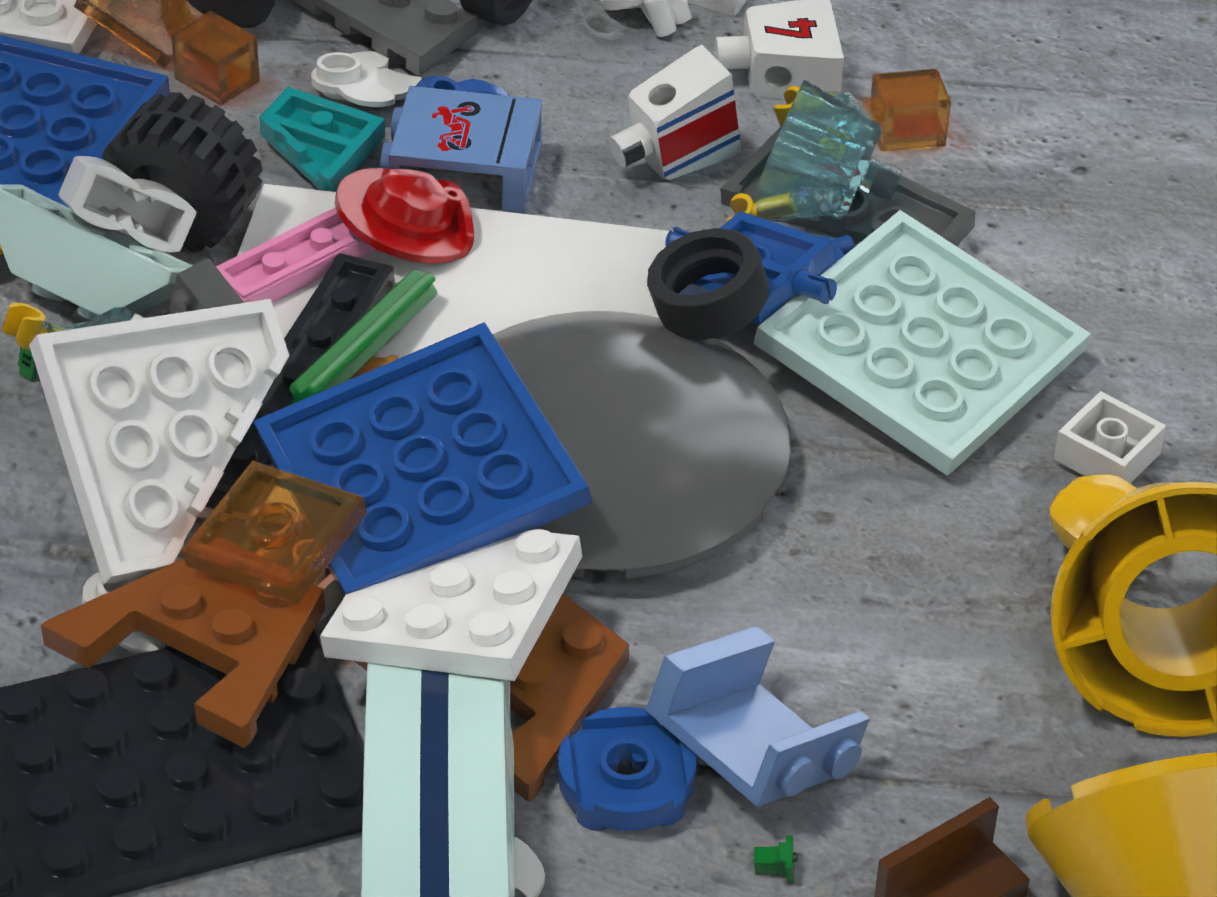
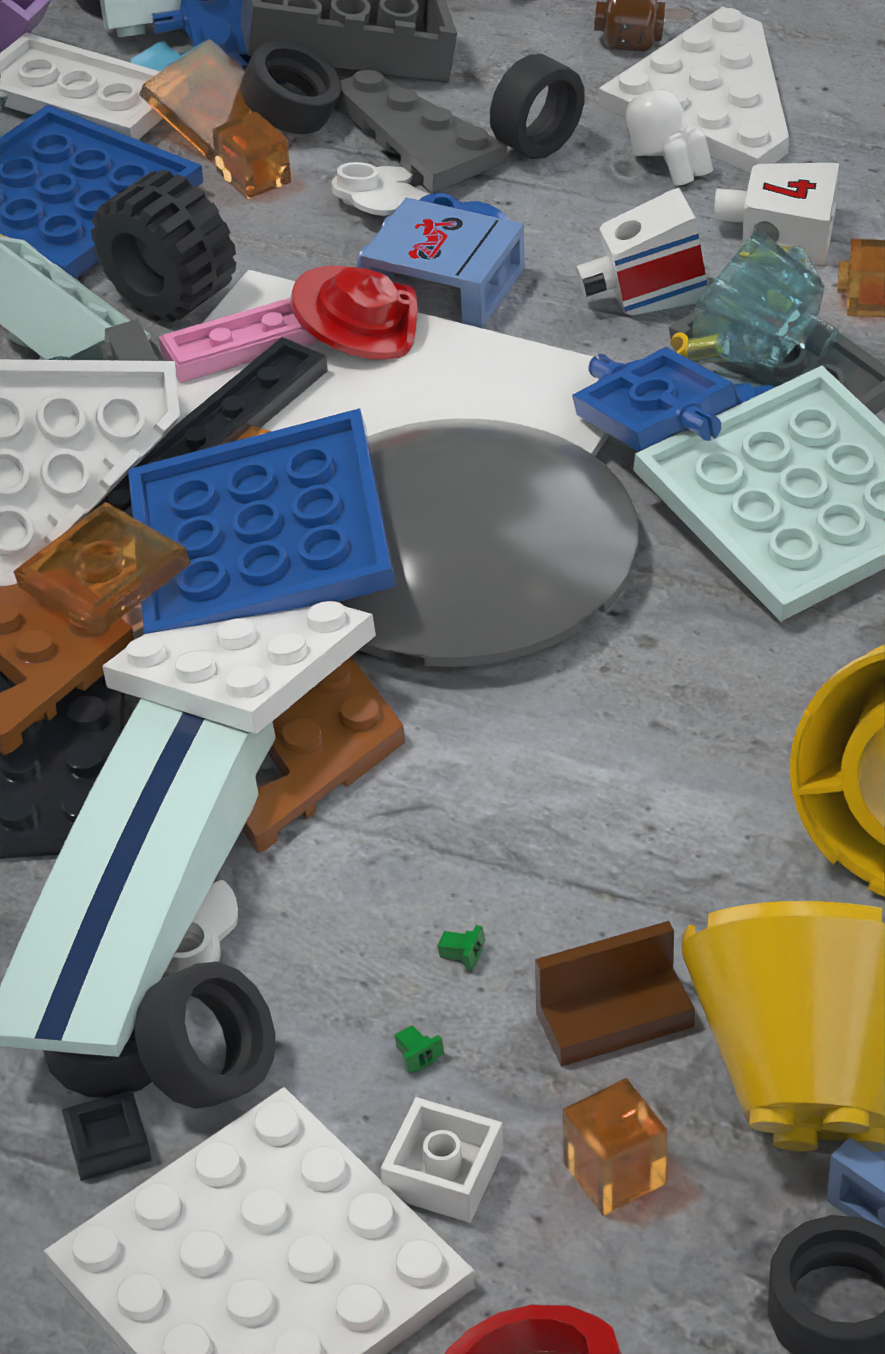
camera: 20 degrees right, 0 degrees up
white brick [58,156,197,252] -> none
teal wing [259,87,386,192] -> none
green axle [290,269,437,404] -> none
blue plate [558,707,697,831] -> none
medium blue panel [646,626,870,807] -> none
black tyre [647,228,769,340] -> none

